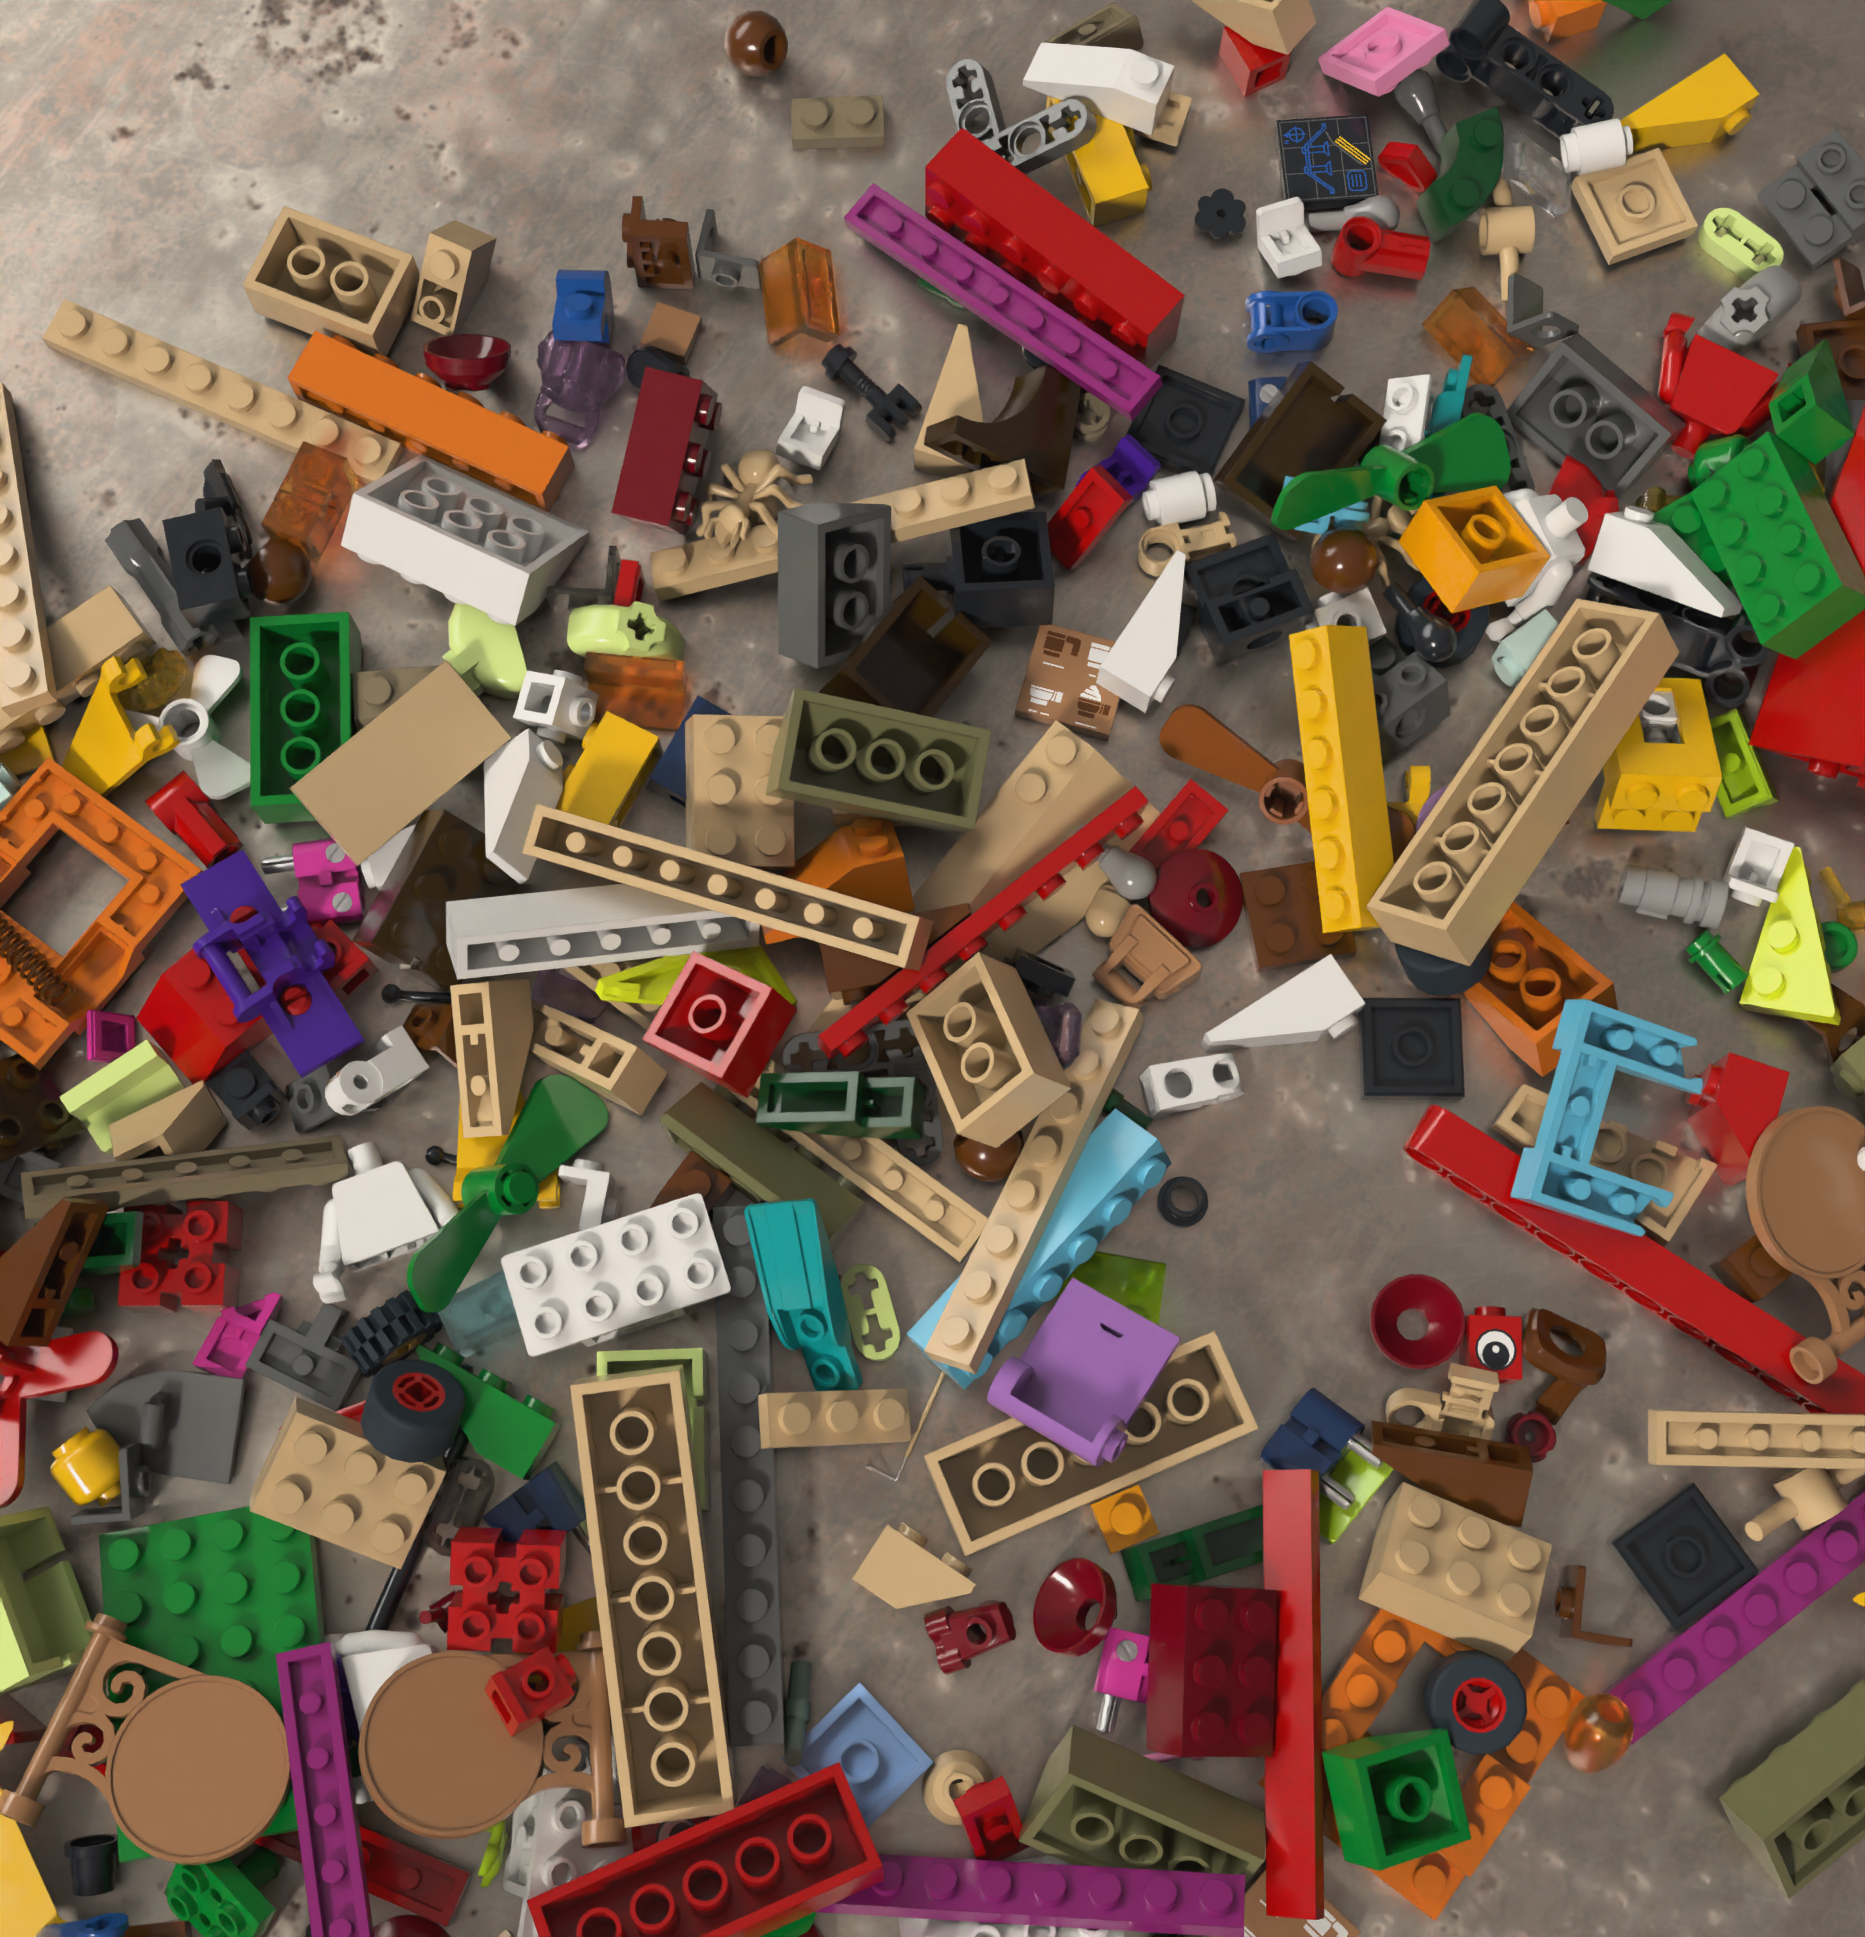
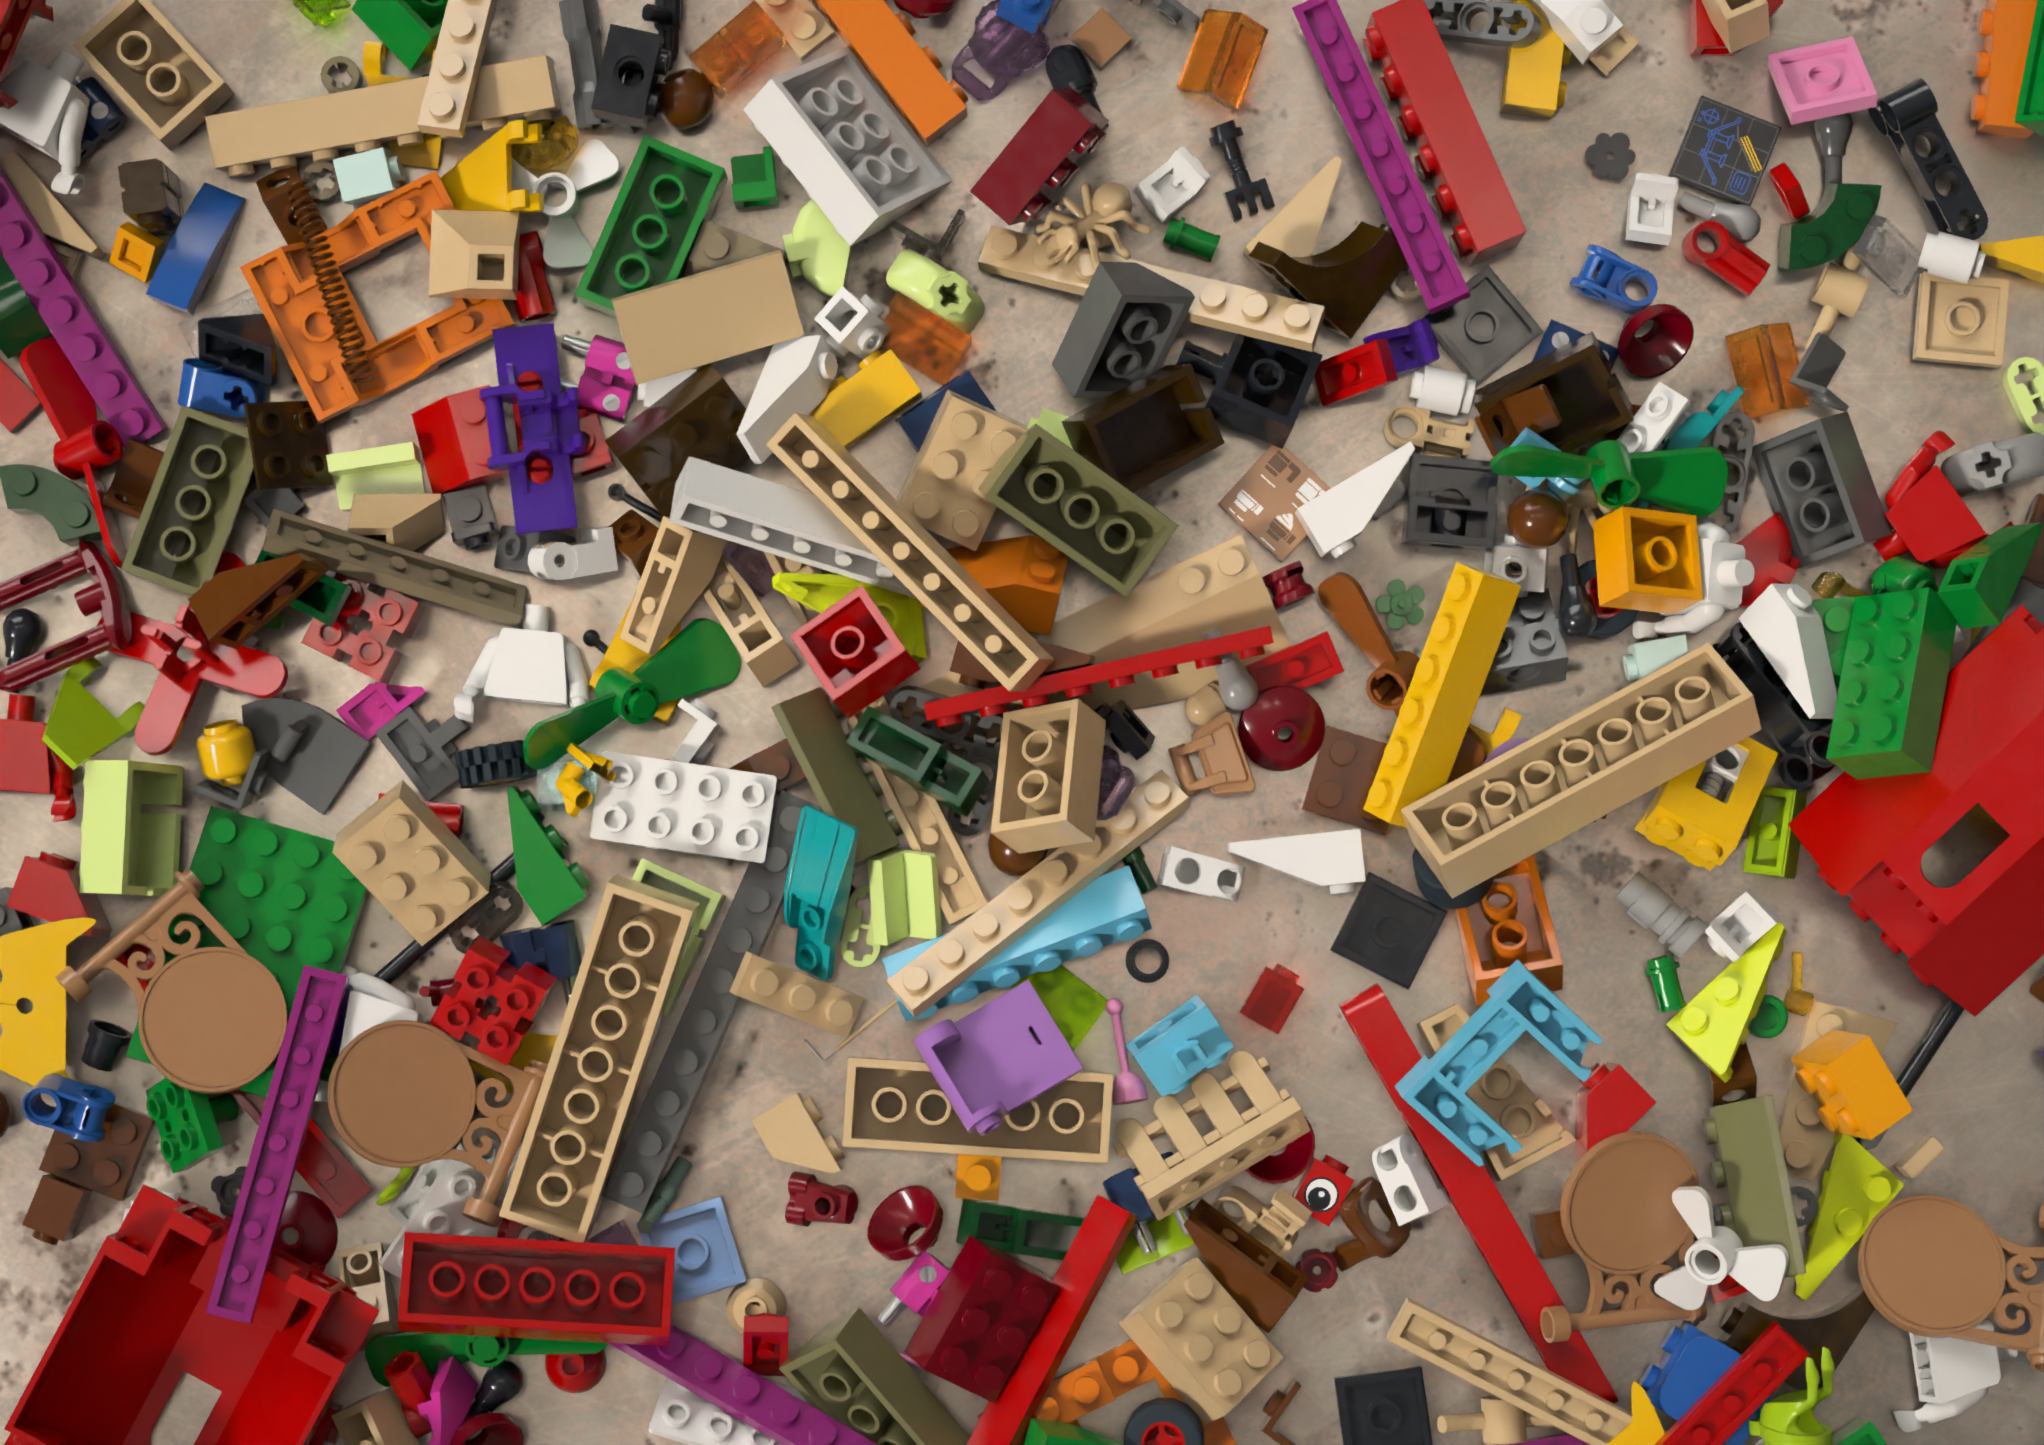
camera: 30 degrees right, 10 degrees up
dark pink slope [87,1010,135,1063] -> none
black wheel [361,1359,466,1463] -> none
red brick [484,1646,577,1738] -> none
red tile [613,559,645,607] -> none
none -> tan slope [429,209,520,300]
none -> yellow piece [555,742,616,818]
none -> green panel [731,146,779,210]
none -> yellowish green panel [868,848,942,946]
none -> bright pink hinge [1106,998,1148,1105]
none -> tan fence [1113,1051,1310,1221]
none -> medium azure brick [1125,994,1235,1097]
none -> green pin [1163,217,1221,262]
none -> clear red brick [1238,963,1305,1034]
none -> dark red wheel [1262,561,1315,610]
none -> white leg [1372,1134,1451,1226]
none -> green plant [1375,579,1425,630]
none -> reddish brown bracket [1475,384,1562,456]
none -> dark red piece [1618,304,1694,378]

